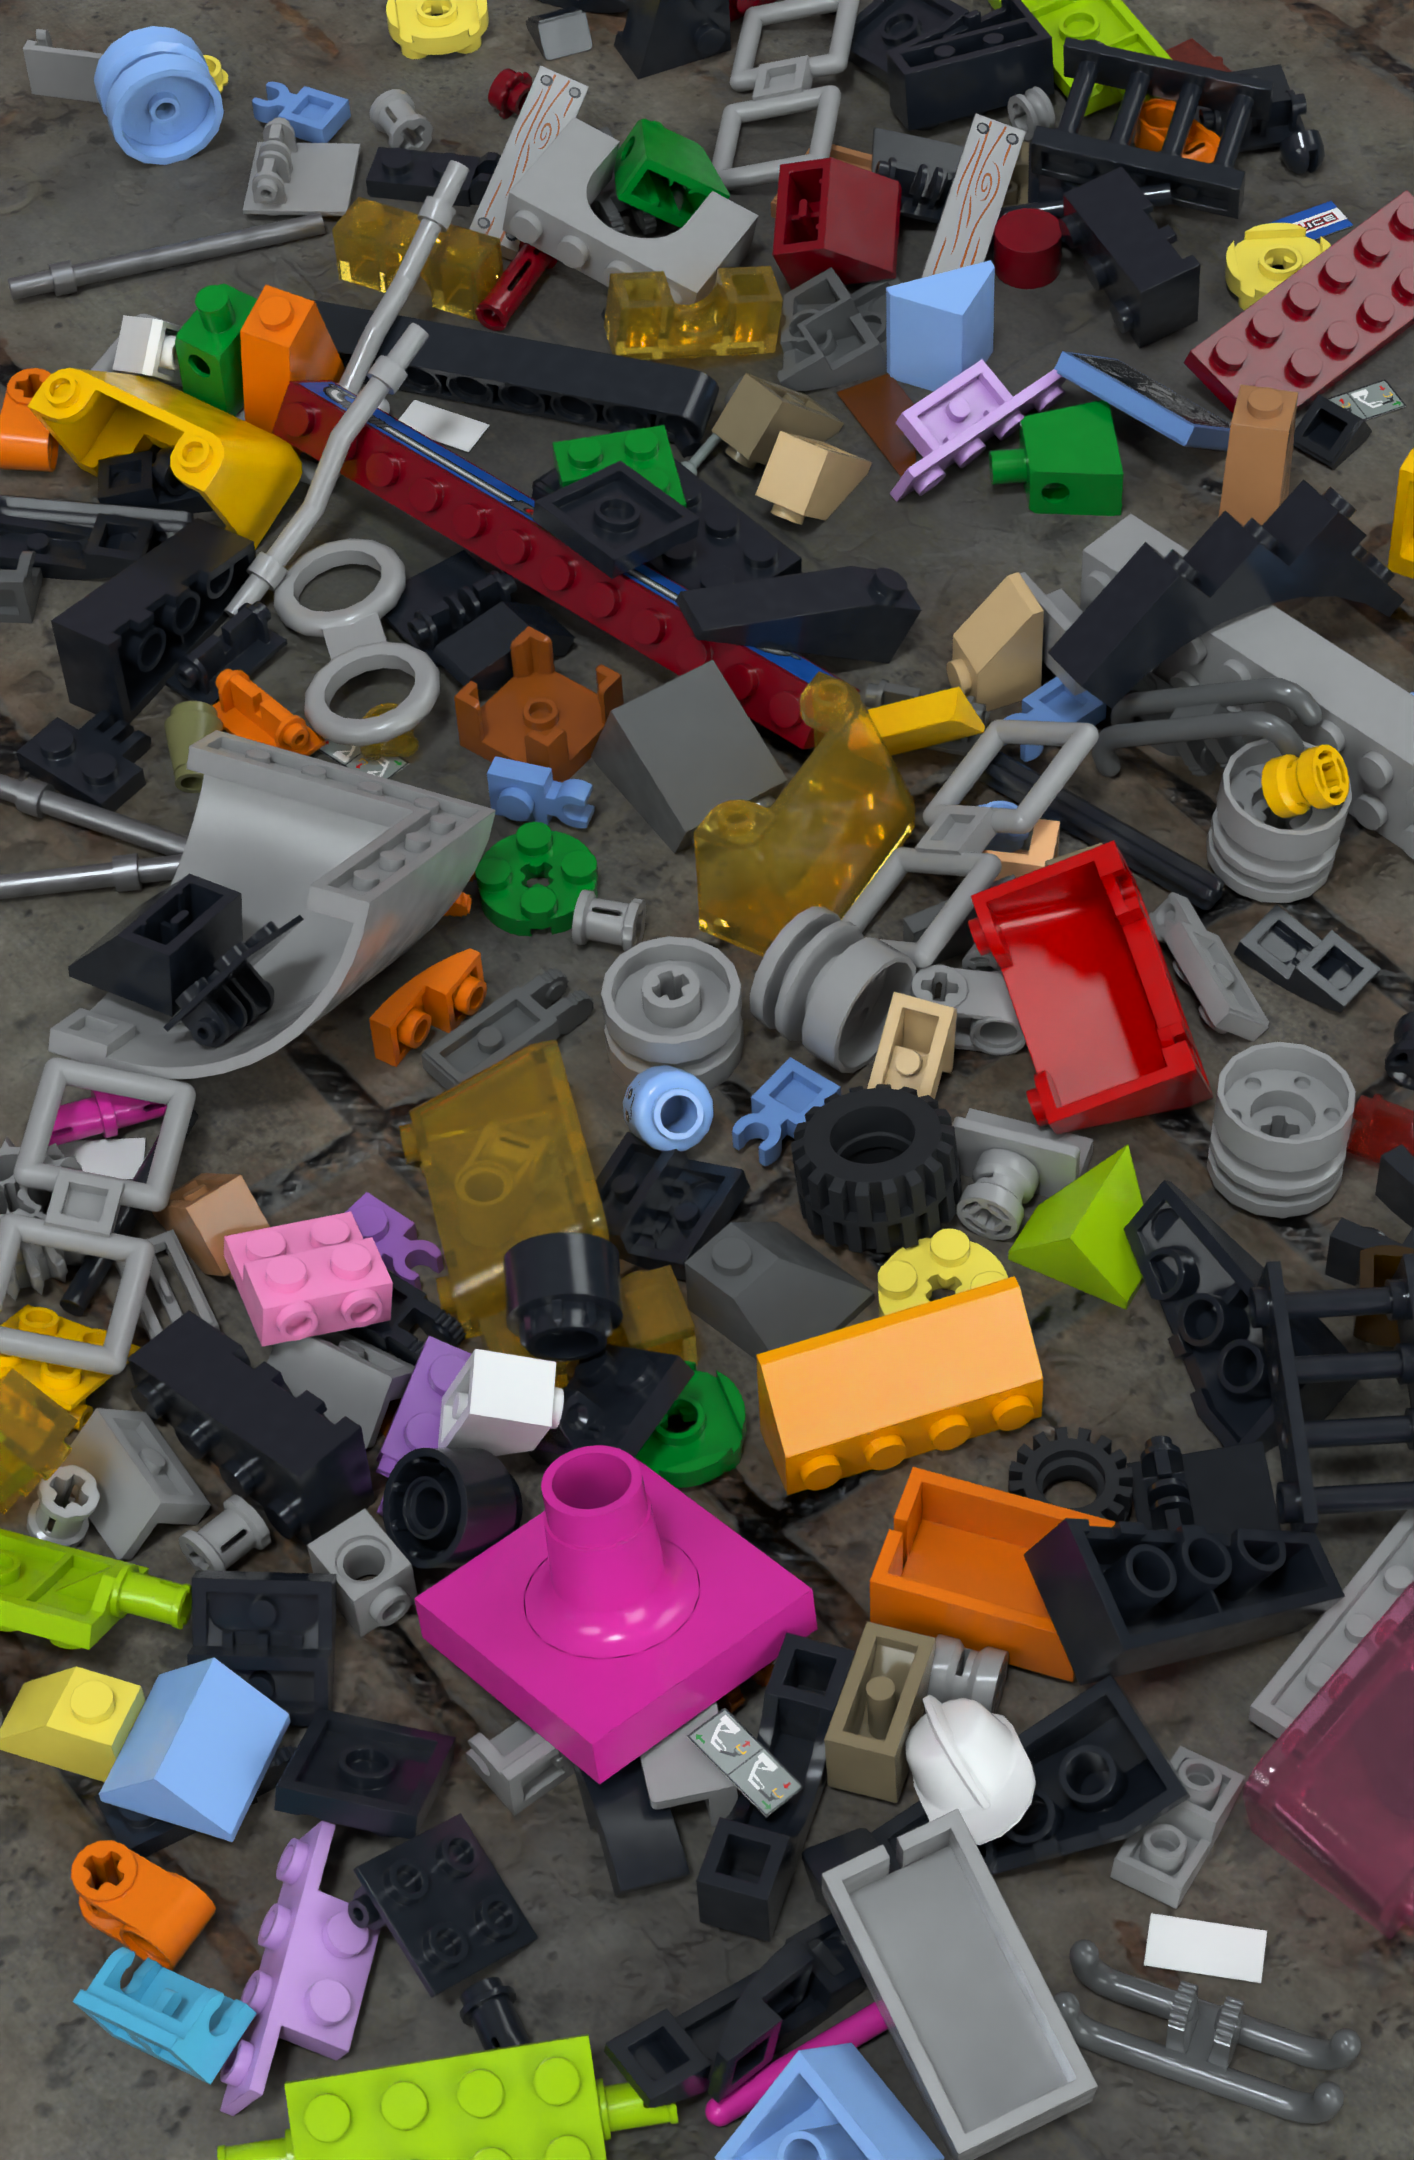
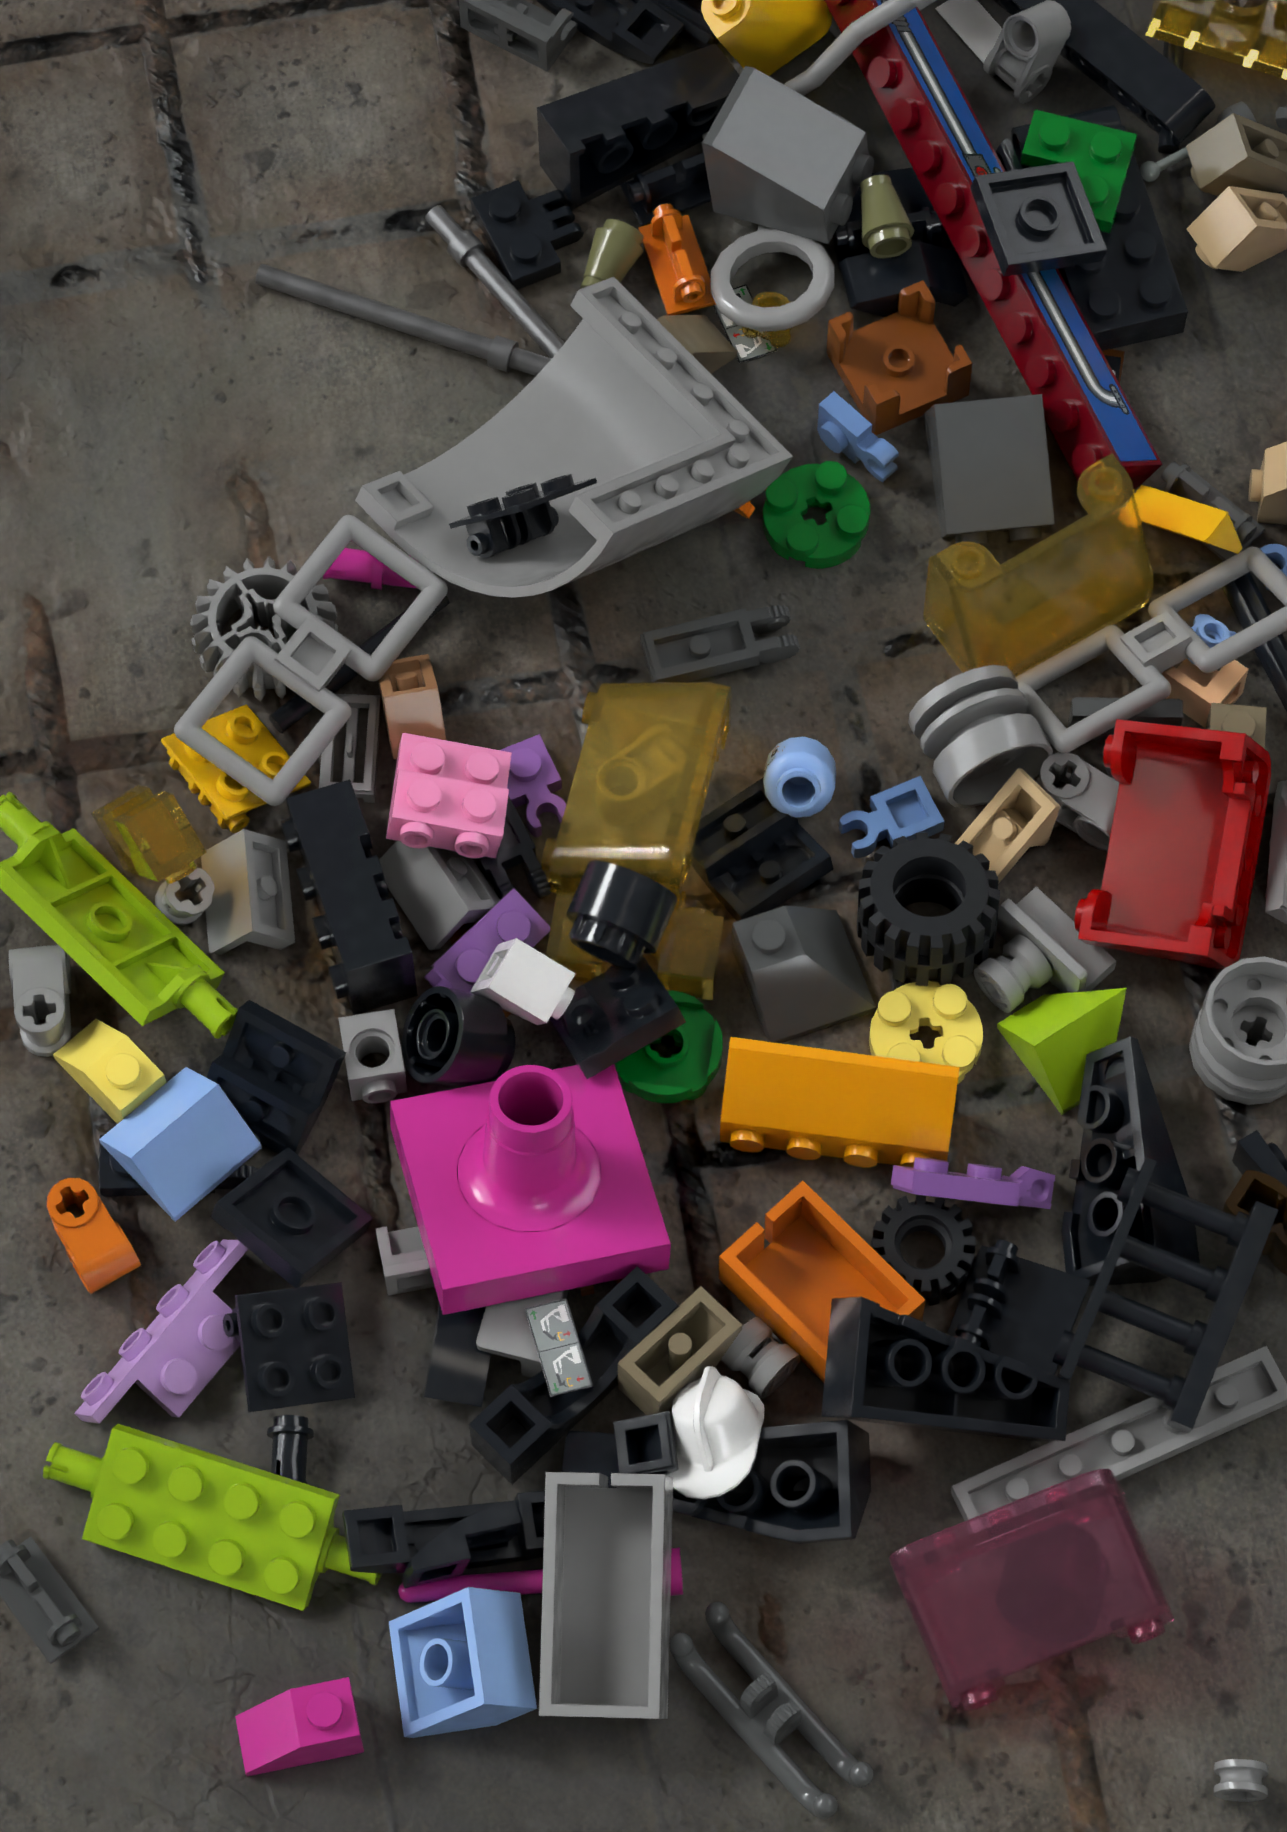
camera: 25 degrees right, 15 degrees up
white sticker [58,1138,146,1179] -> none
black slope [68,873,243,1017] -> none
medium azure hinge [73,1947,257,2085] -> none
light grey bush [179,1494,271,1571] -> none
orange slope [369,948,487,1067] -> none
light grey bush [572,889,646,952] -> none
light grey wheel [601,936,744,1091] -> none
black wedge [675,566,922,663] -> none
light grey slope [1110,1746,1246,1909] -> none
white sticker [1144,1913,1267,1983] -> none
none -> black slope [613,1411,679,1475]
none -> slope [702,66,874,244]
none -> olive cone [860,175,914,258]
none -> medium lavender hinge [891,1157,1055,1209]
none -> light grey piece [983,0,1071,104]

